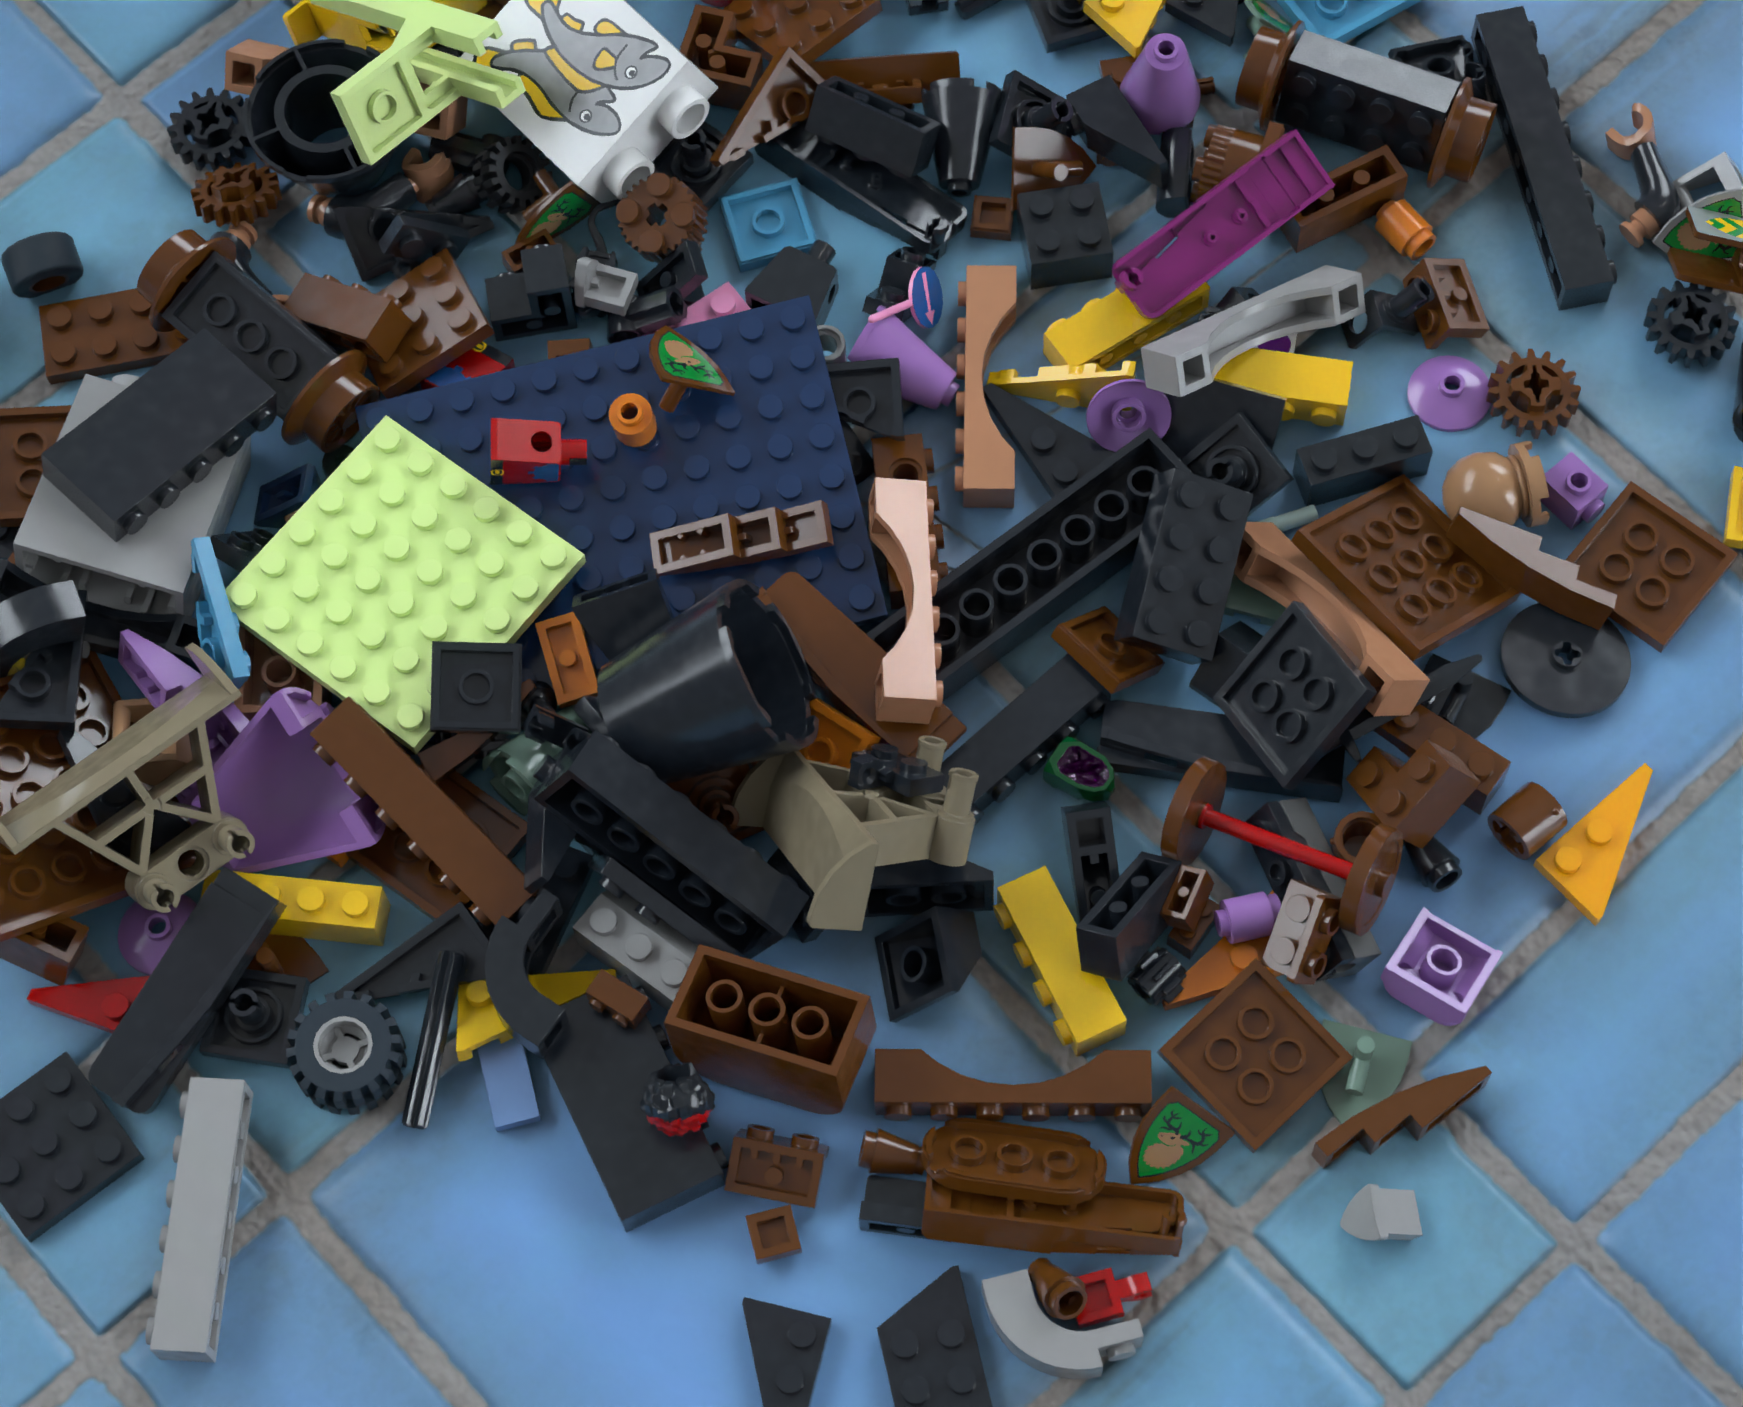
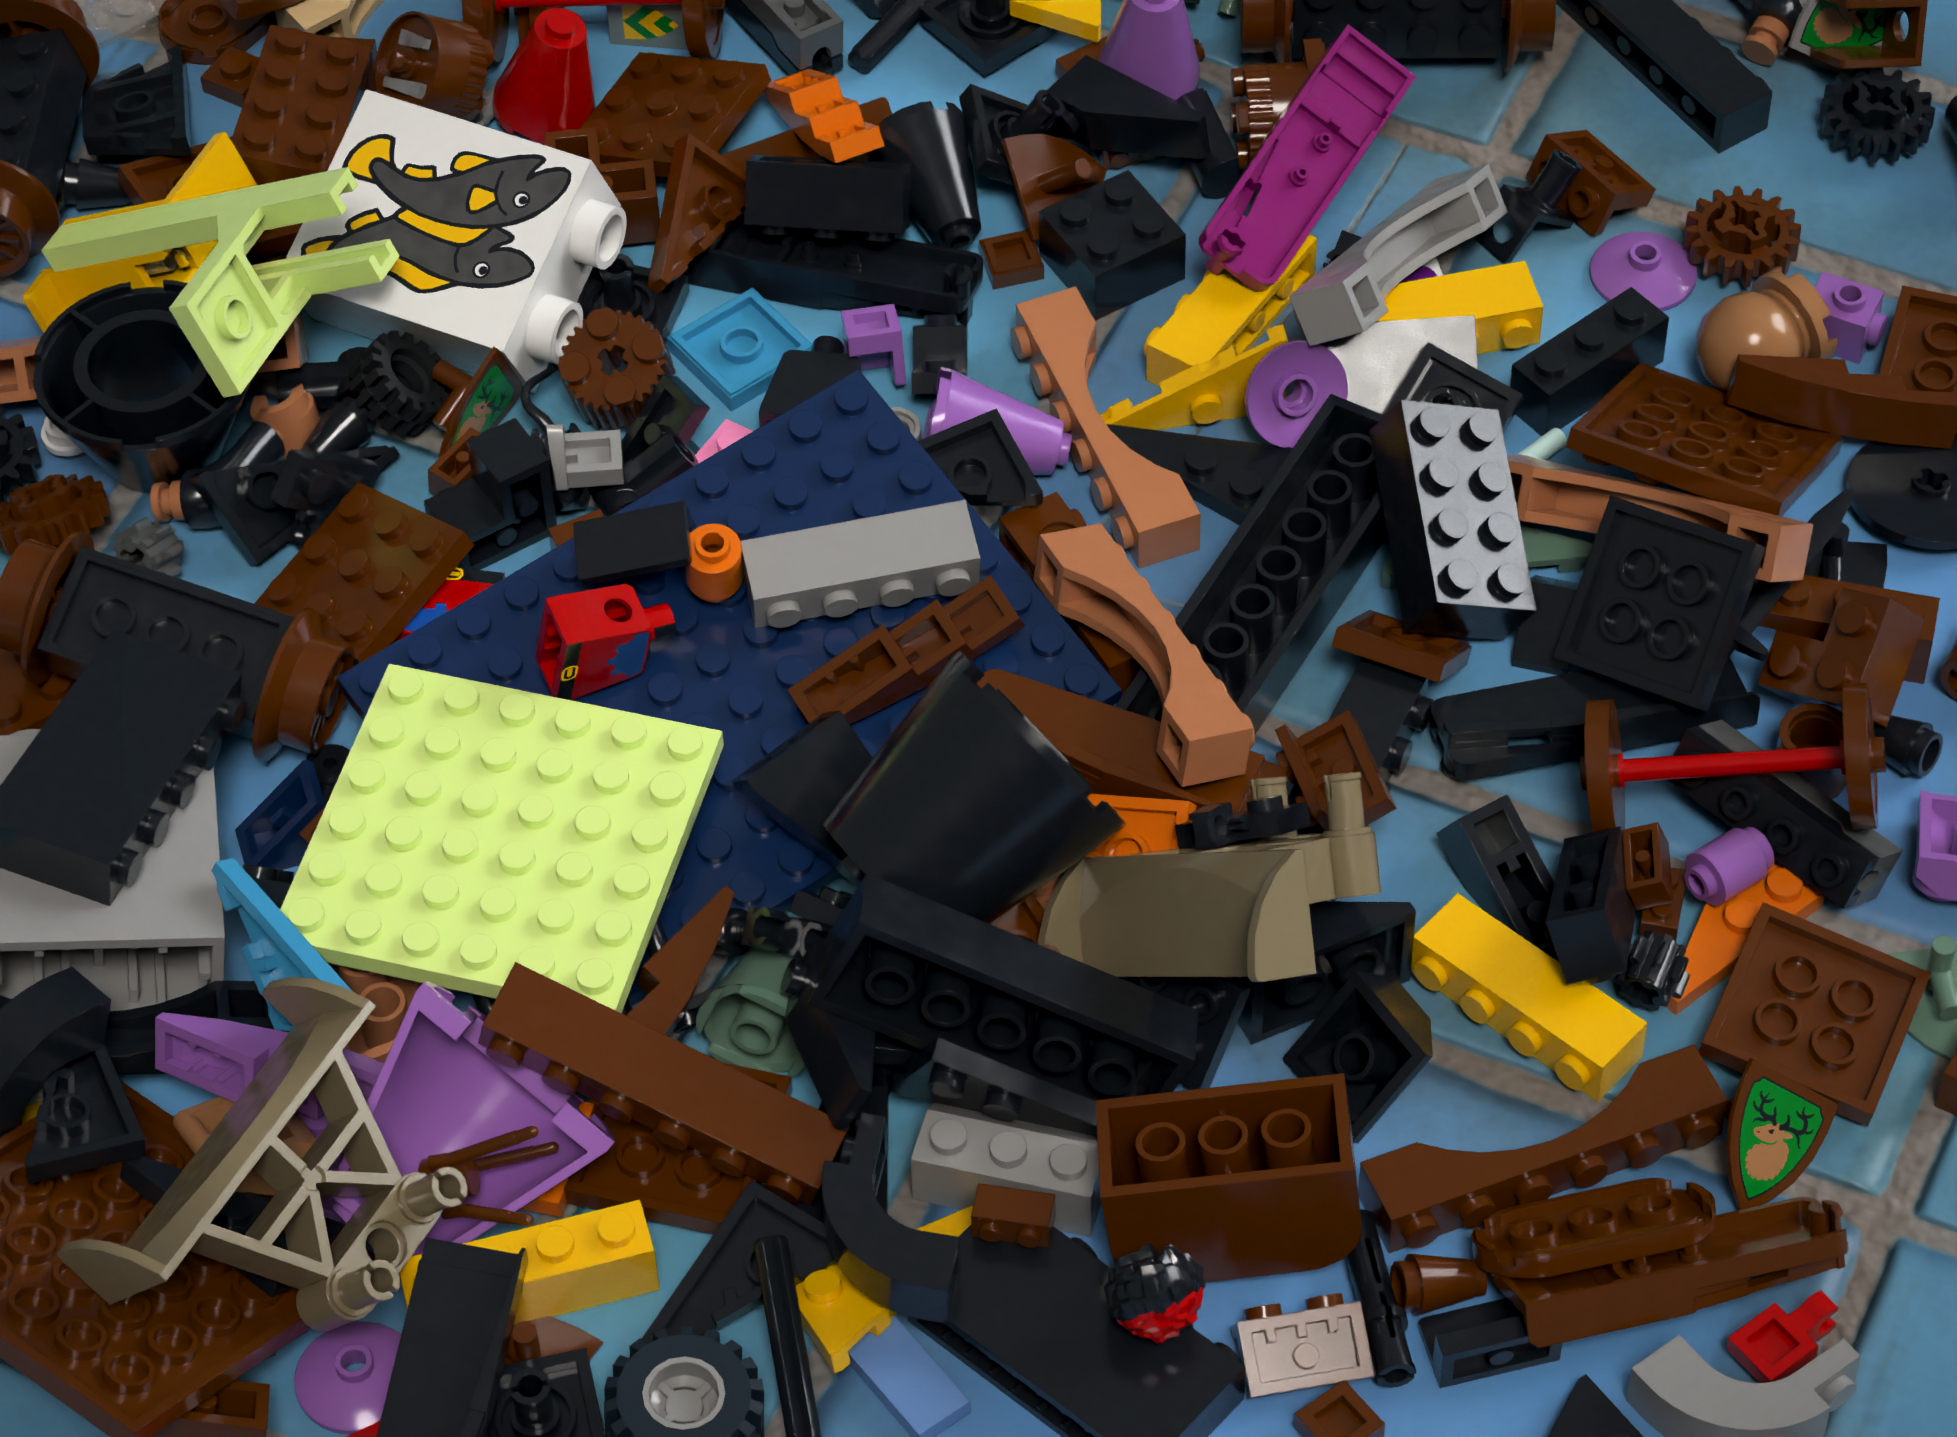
camera: 25 degrees left, 15 degrees down
reddish brown brick [284,273,413,363] -> none
black plate [430,641,522,734] -> none
orange plate [535,611,598,708] -> none
shield [649,325,735,413] -> none
blue piece [868,266,943,328] -> none
reddish brown cone [1028,1257,1087,1320] -> none
rock [1043,736,1115,802] -> none
bracket [1261,879,1341,985] -> none
reddish brown brick [1279,144,1408,253] -> none
orange brick [1375,199,1436,260] -> none
none -> dark grey gear [113,517,184,577]
none -> reddish brown plant [418,1126,559,1226]
none -> black panel [573,501,697,586]
none -> light grey brick [741,500,980,628]
none -> orange slope [763,69,884,163]
none -> medium lavender panel [841,304,906,386]
none -> reddish brown bracket [1275,710,1397,830]
none -> black pin [1346,1209,1416,1388]

